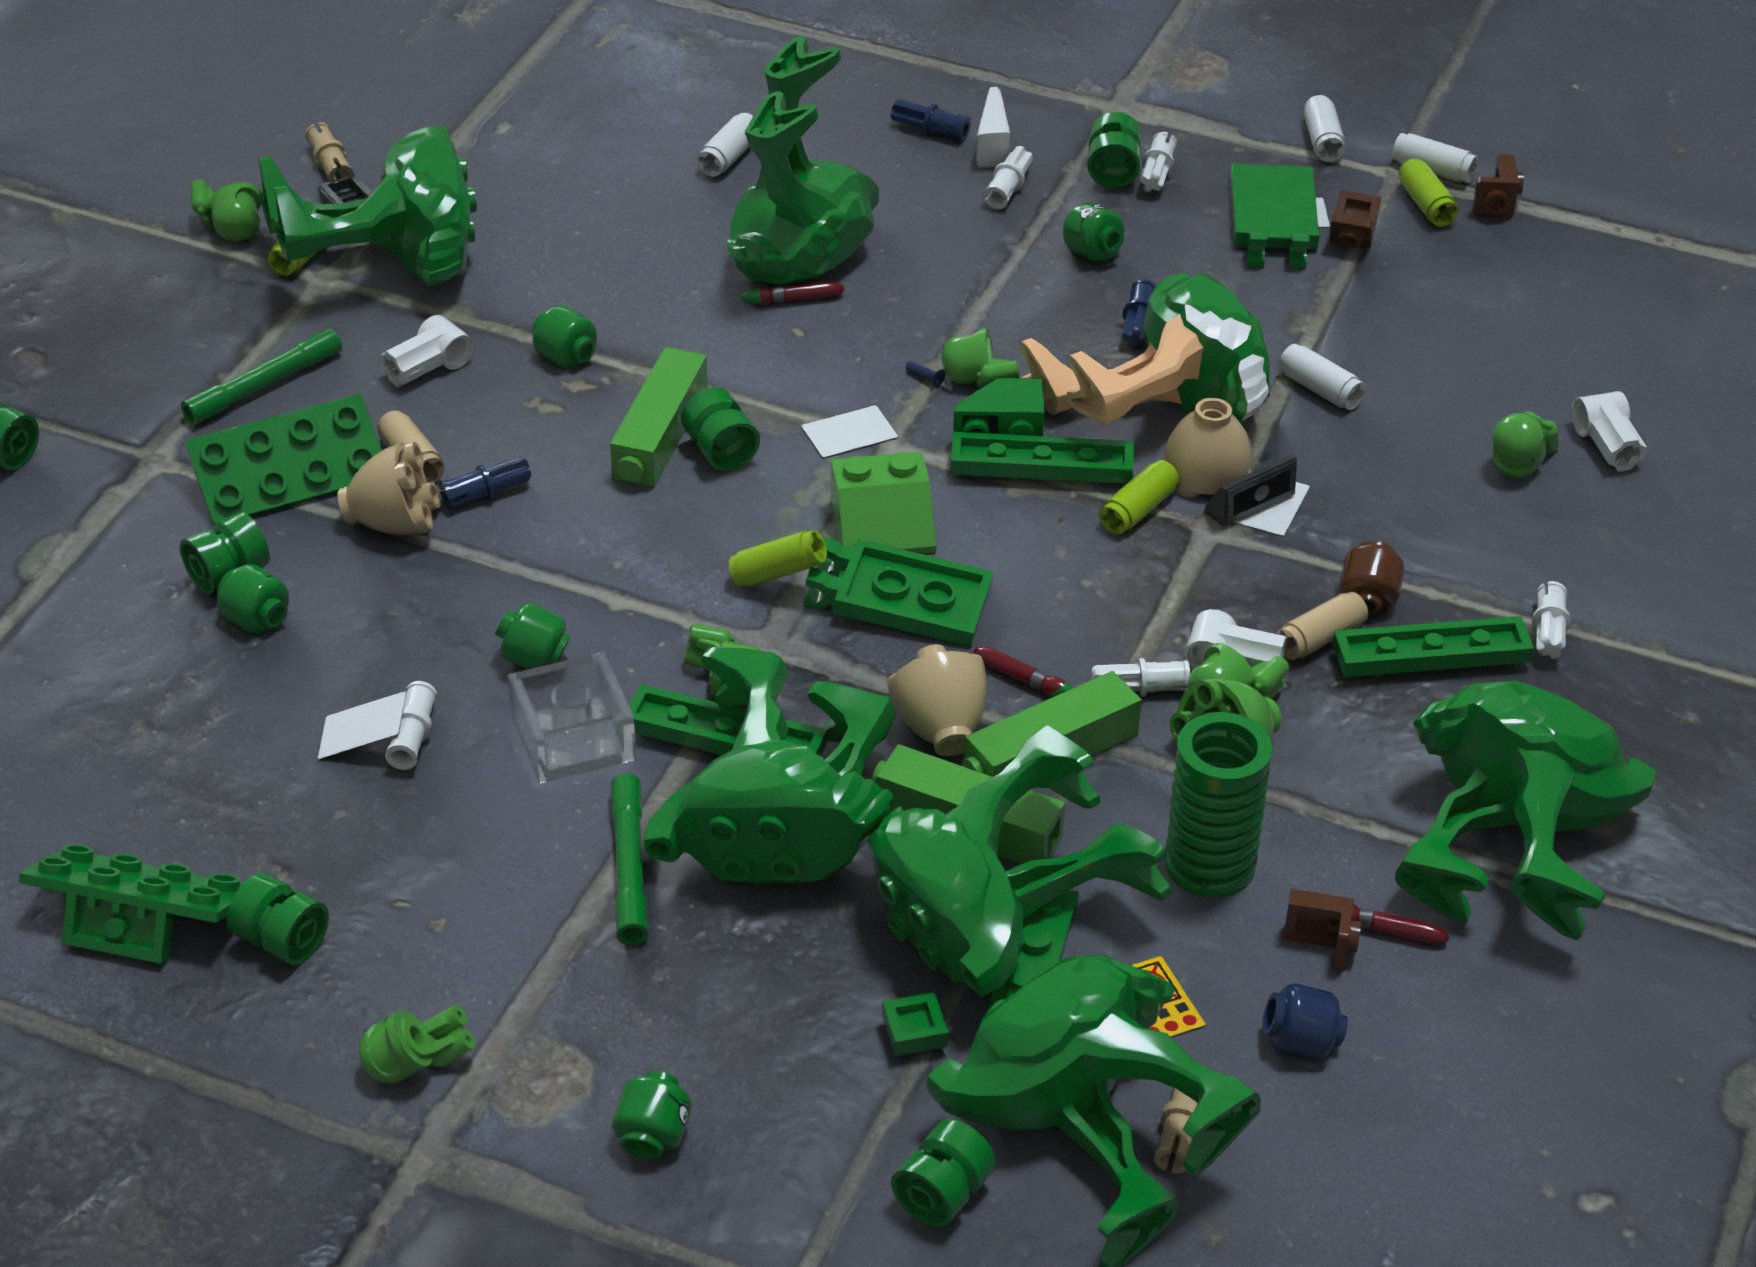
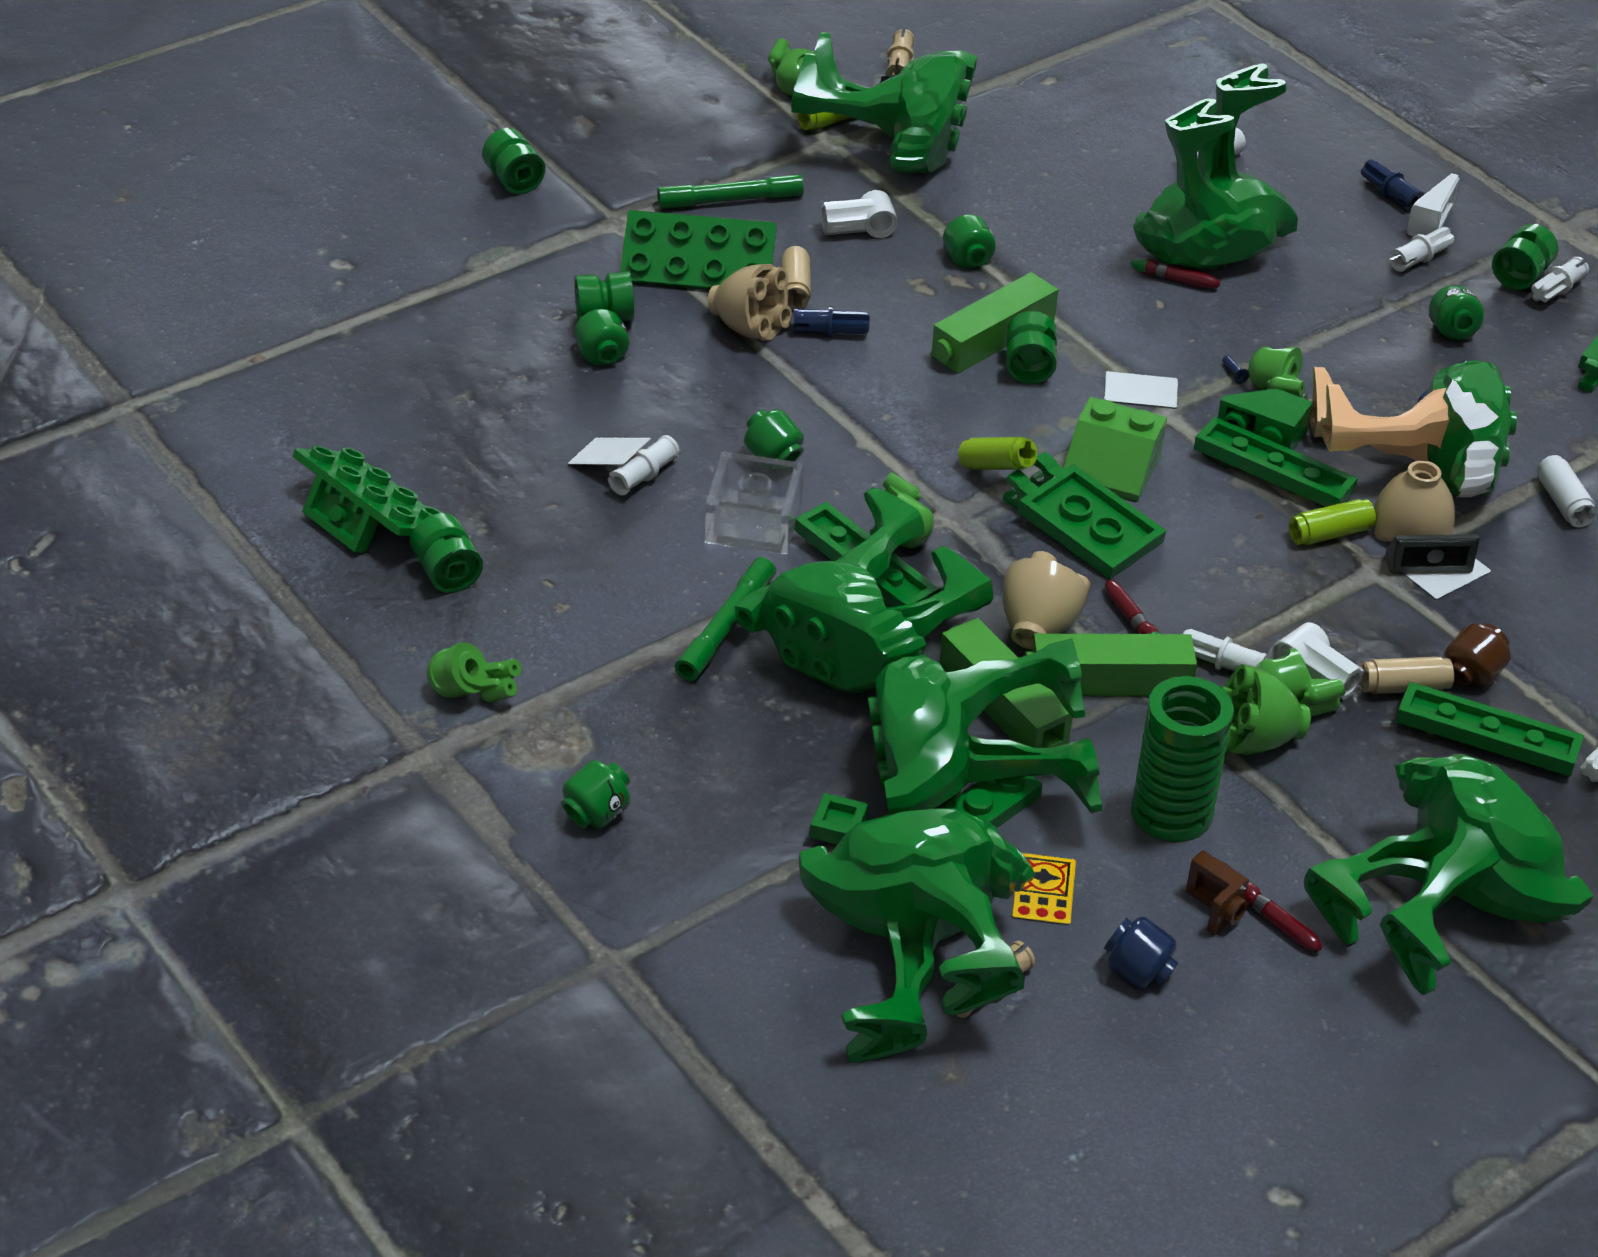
camera: 30 degrees right, 0 degrees up
green wheel [891,1119,996,1228] -> none

